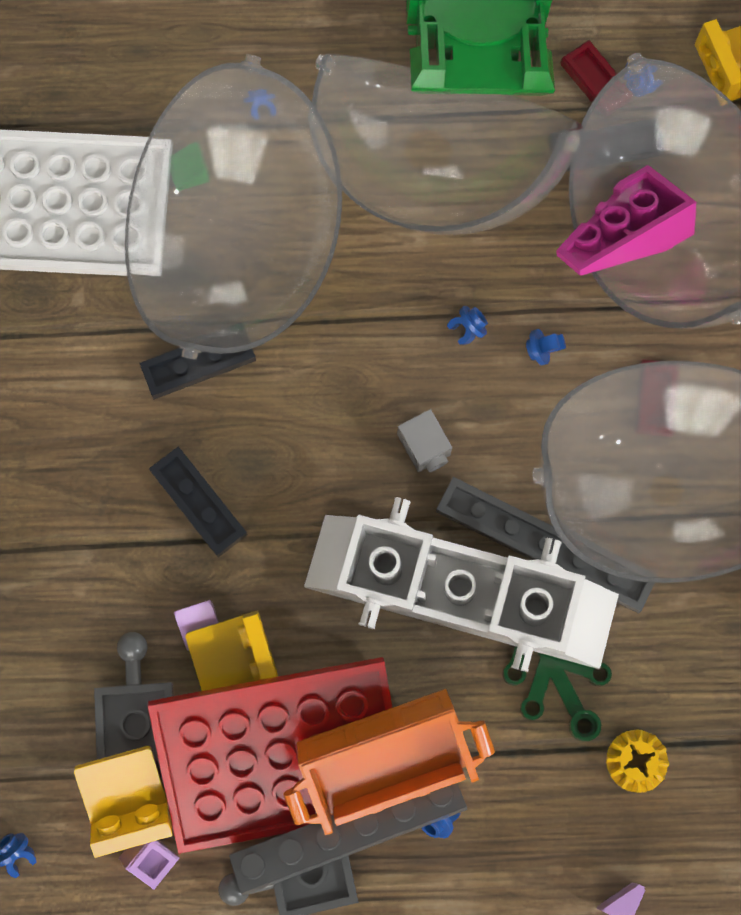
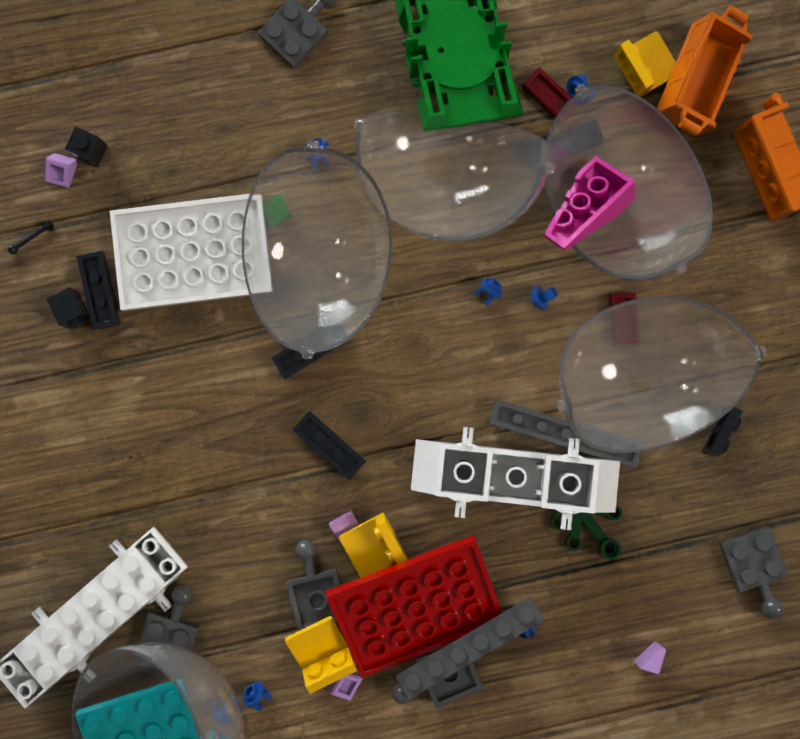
camera: 10 degrees left, 10 degrees up
orange container [283,689,495,835] -> none
light grey brick [397,409,452,472] -> none
yellow gear [606,730,670,793] -> none

